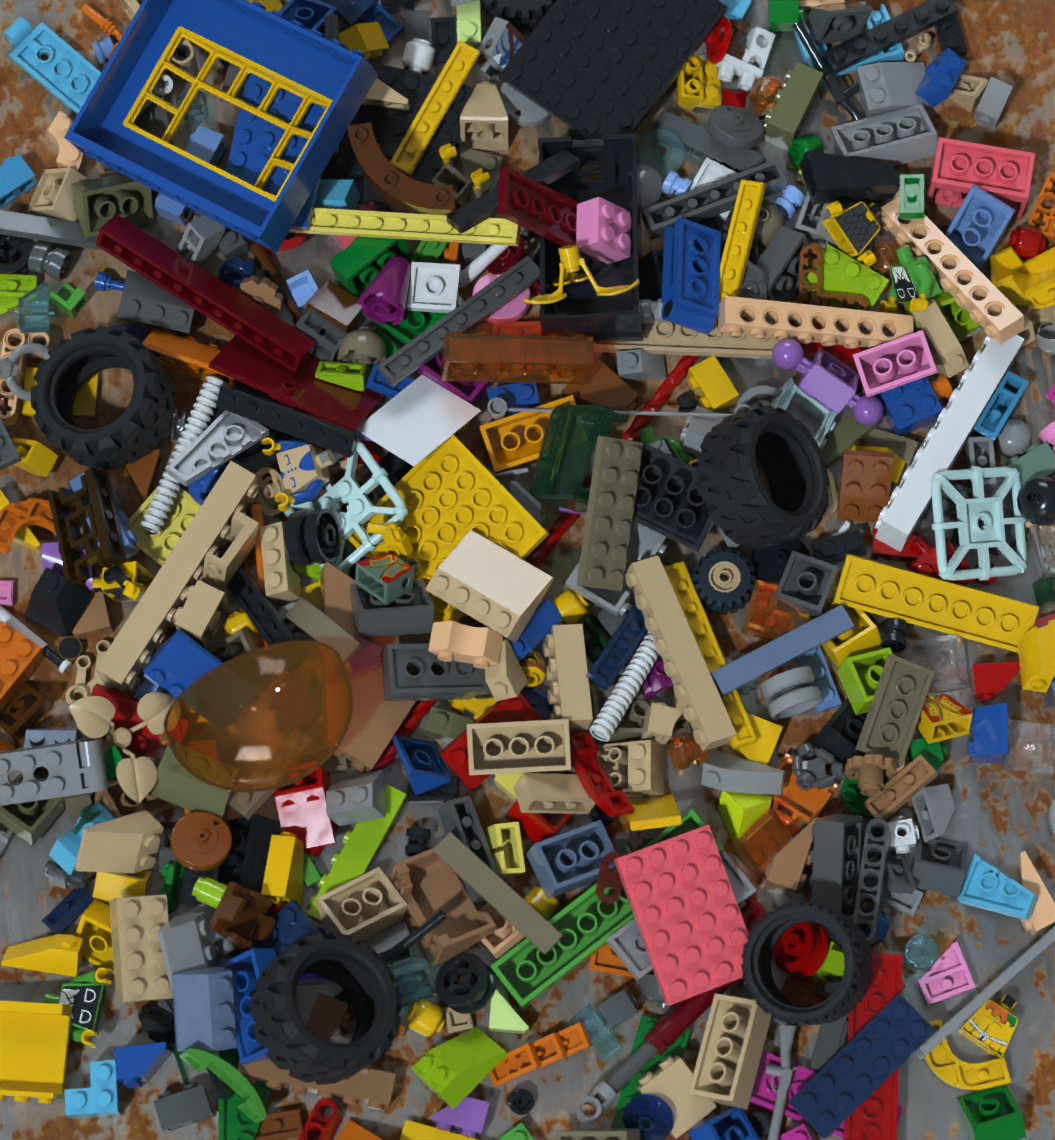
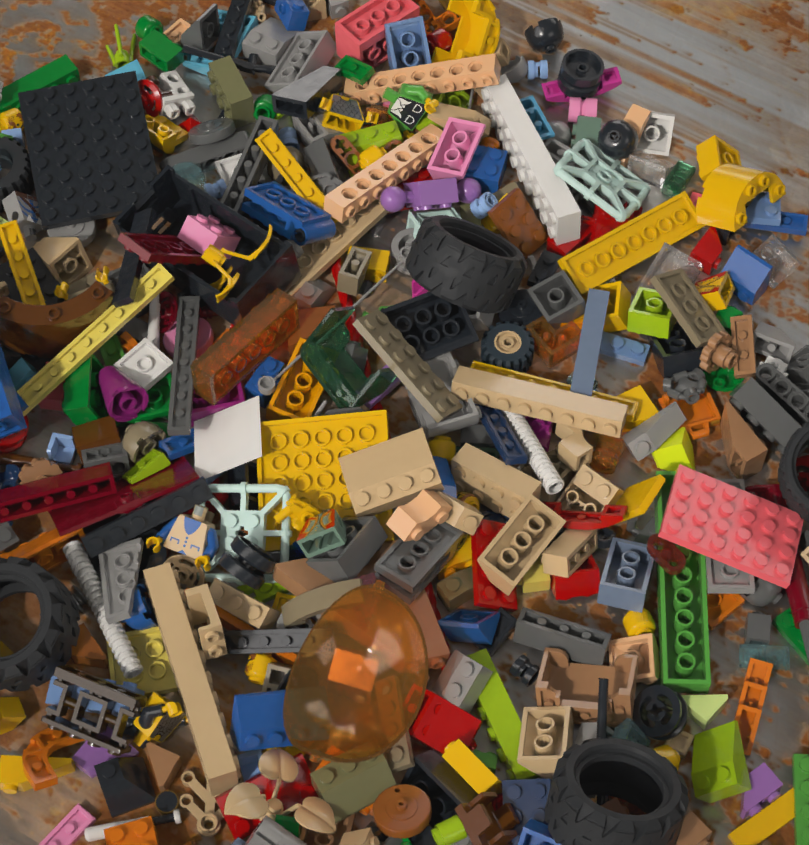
camera: 50 degrees left, 15 degrees down
tan brick [173,580,231,650] -> none
dark tan tile [432,832,563,955] -> none
light yellow piece [485,822,526,878] -> none
black tile [507,1088,534,1115] -> none
light grey brick [680,406,724,456] -> none
clear orange slope [732,808,791,873] -> none
clear orange head [748,76,783,112] -> none
light grey wheel [760,666,823,720] -> none
black wheel [881,618,909,652] -> none
none -> dark tan slope [337,246,372,296]
none -> yellow head [358,145,387,170]
none -> light blue wheel [470,192,498,219]

